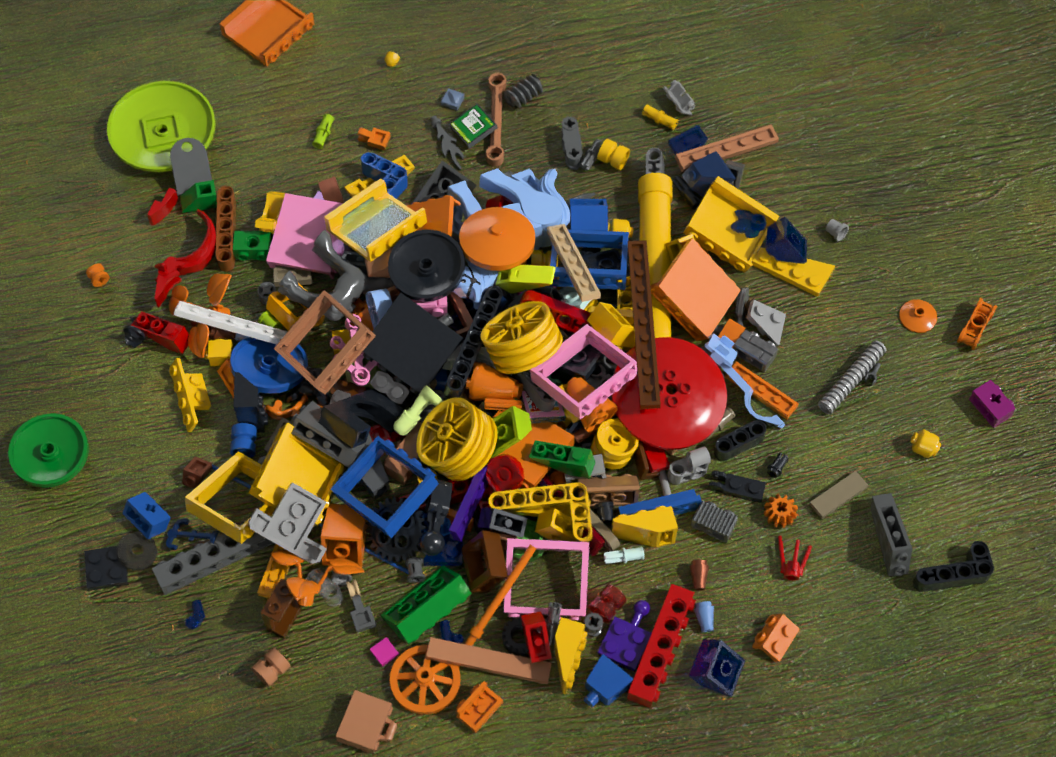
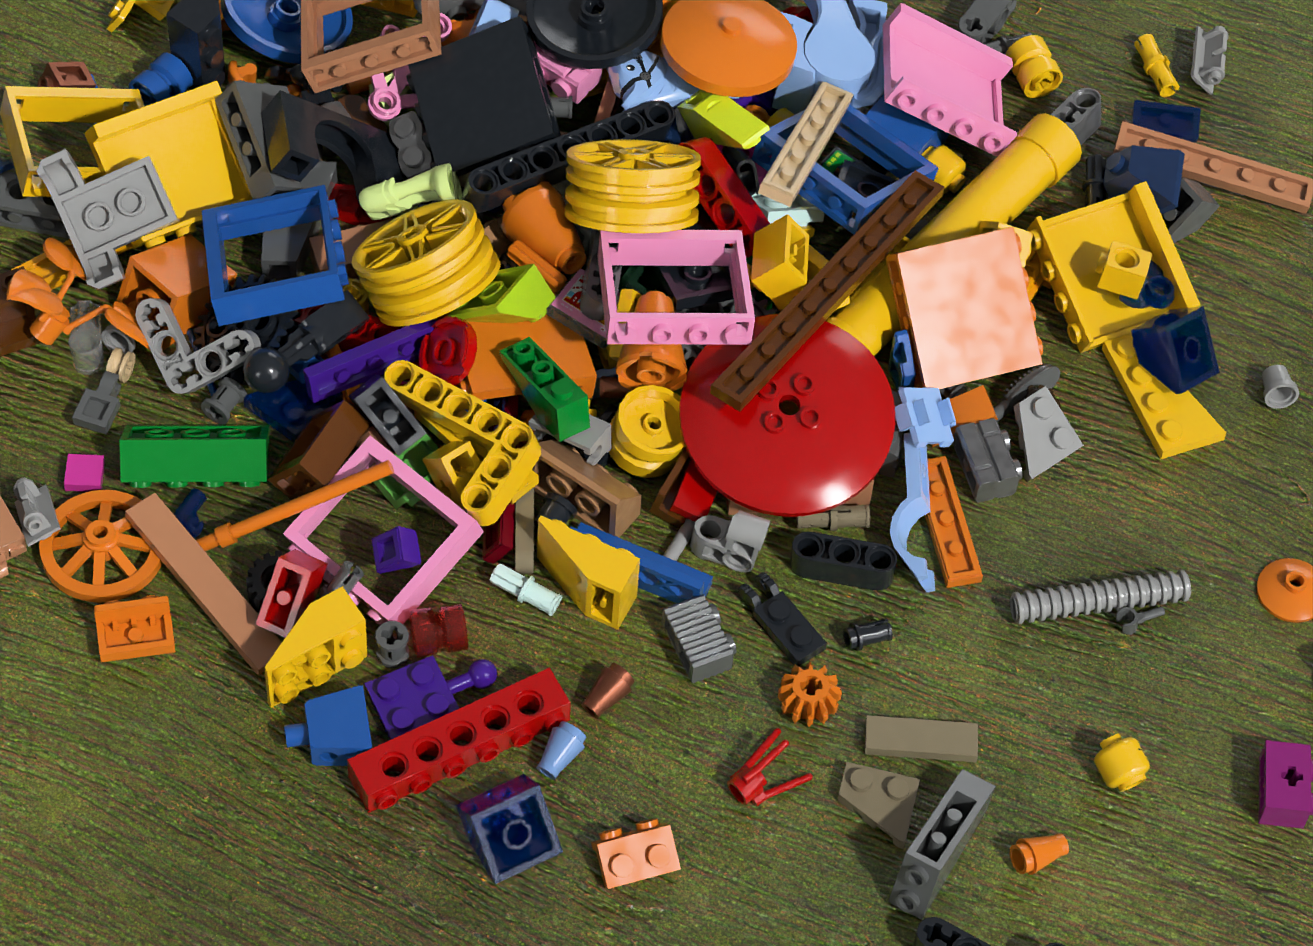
camera: 35 degrees right, 5 degrees down
none -> light grey hinge [13,478,61,547]
none -> light grey beam [135,298,261,394]
none -> dark purple slope [371,526,421,574]
none -> dark tan wing [837,762,920,849]
none -> bright pink panel [883,3,1017,157]
none -> blue tile [888,329,916,393]
none -> orange cone [1010,833,1069,875]
none -> yellow brick [1095,241,1153,300]

